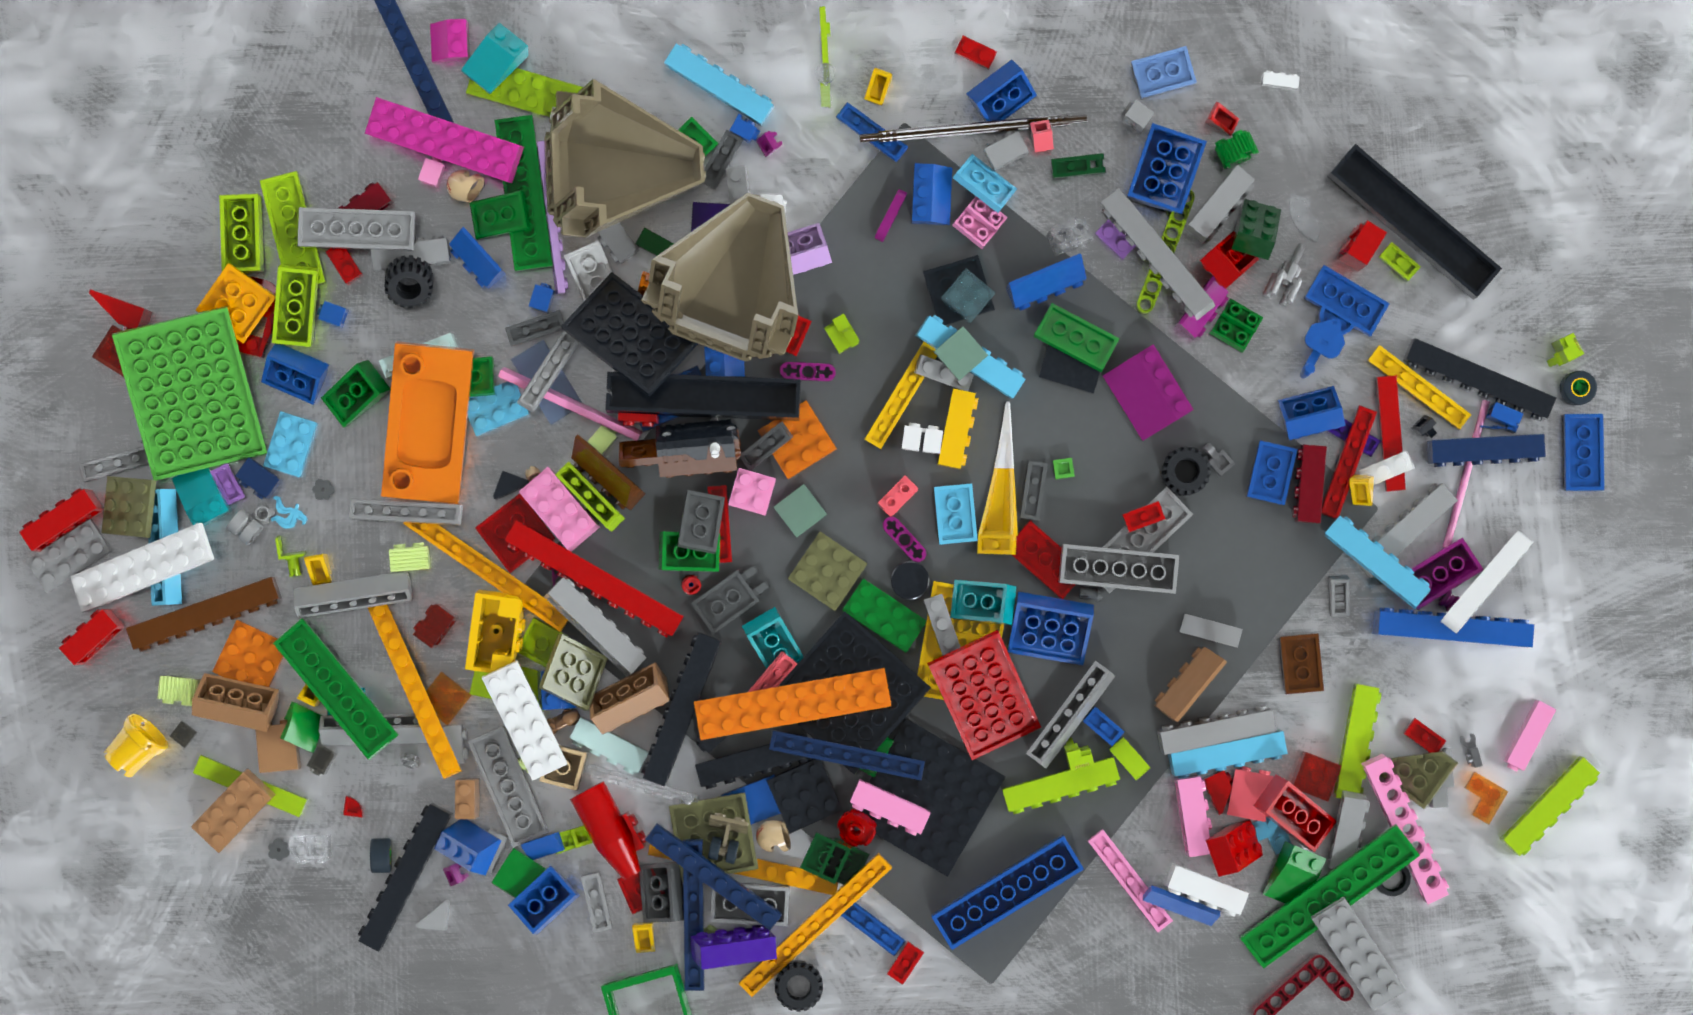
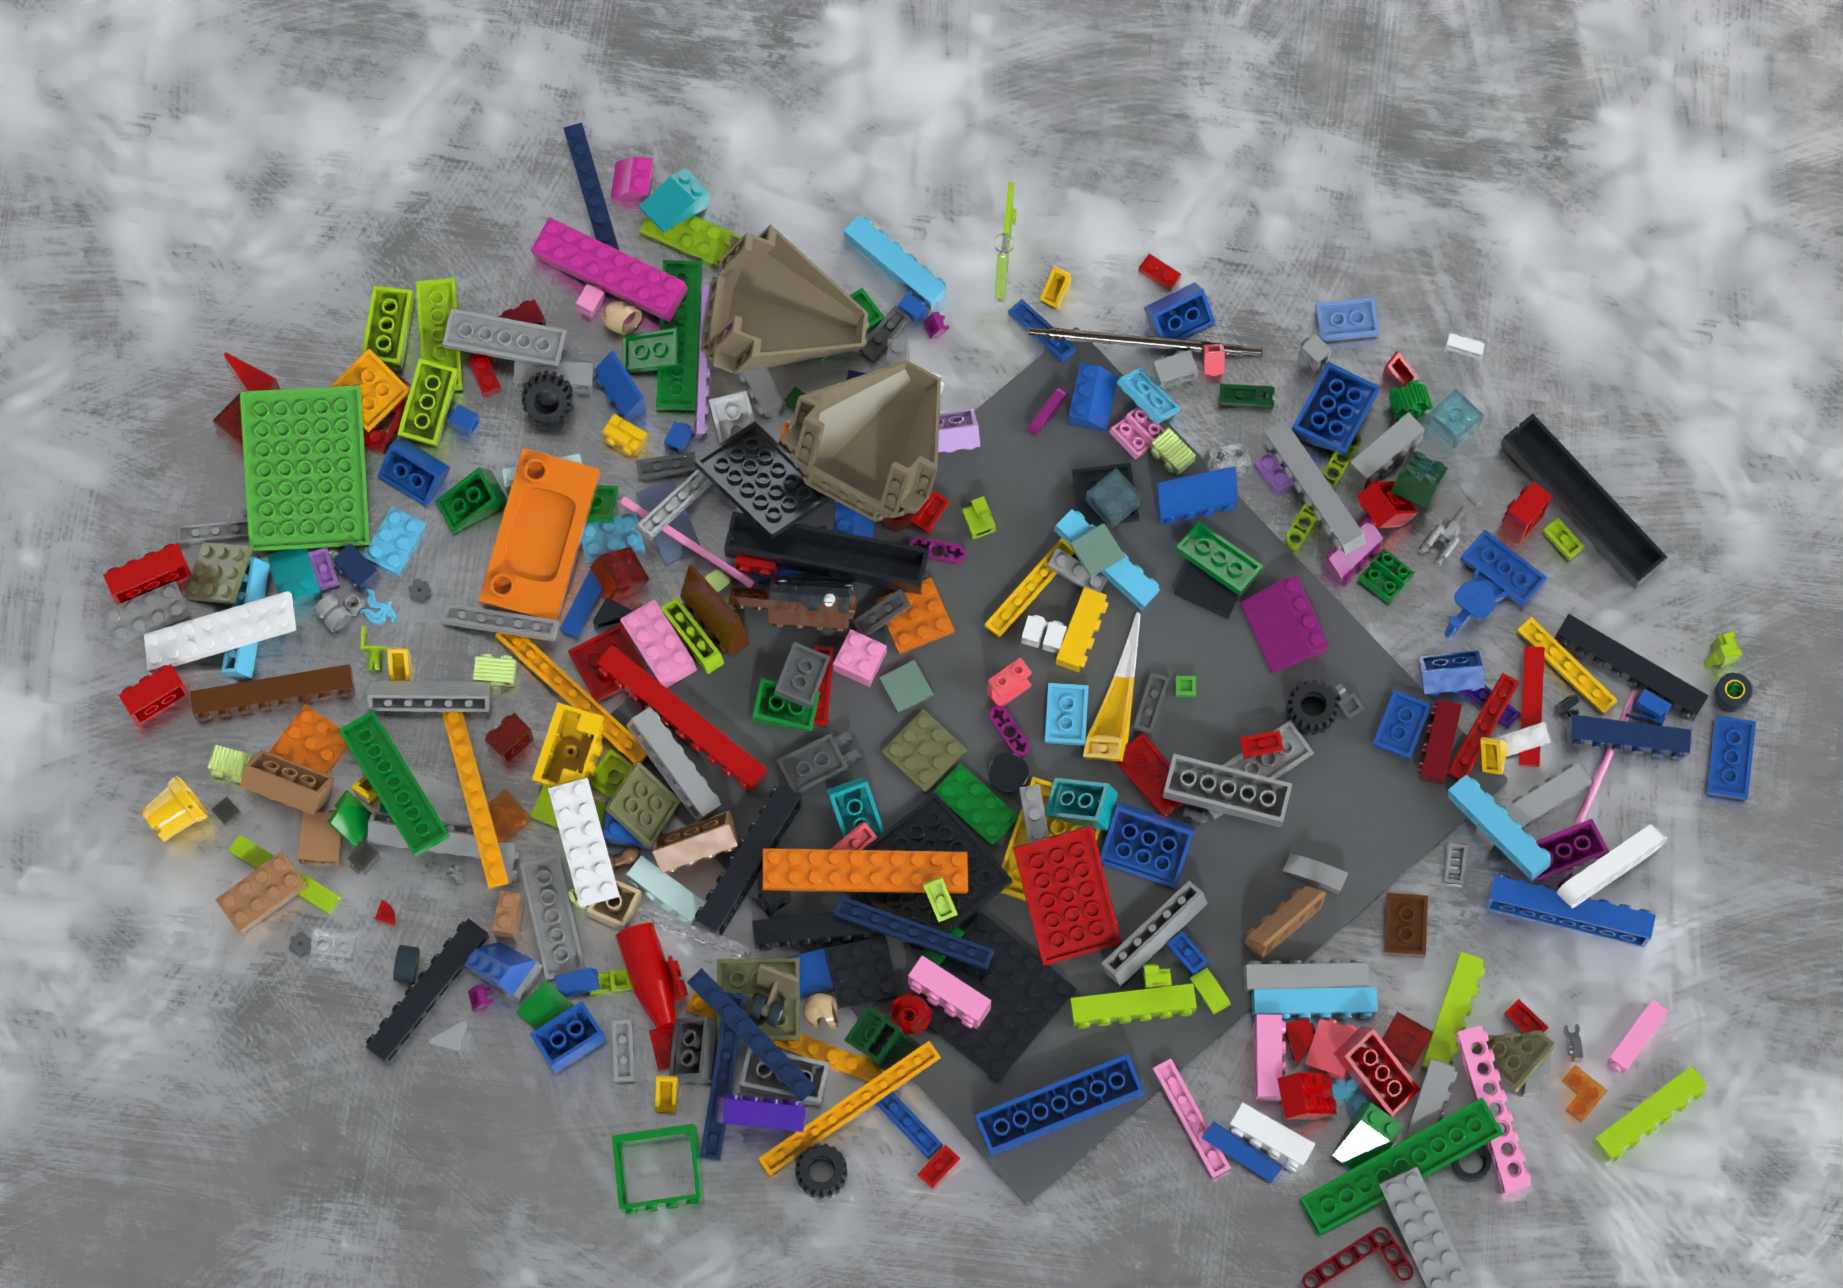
camera: 10 degrees right, 15 degrees down
red tile [681,574,701,595] -> none
none -> blue tile [560,560,613,639]
none -> clear red brick [590,547,650,600]
none -> yellow brick [602,413,649,457]
none -> lime plate [923,876,958,922]
none -> yellowish green brick [1151,428,1196,476]
none -> clear light blue brick [1426,389,1484,449]

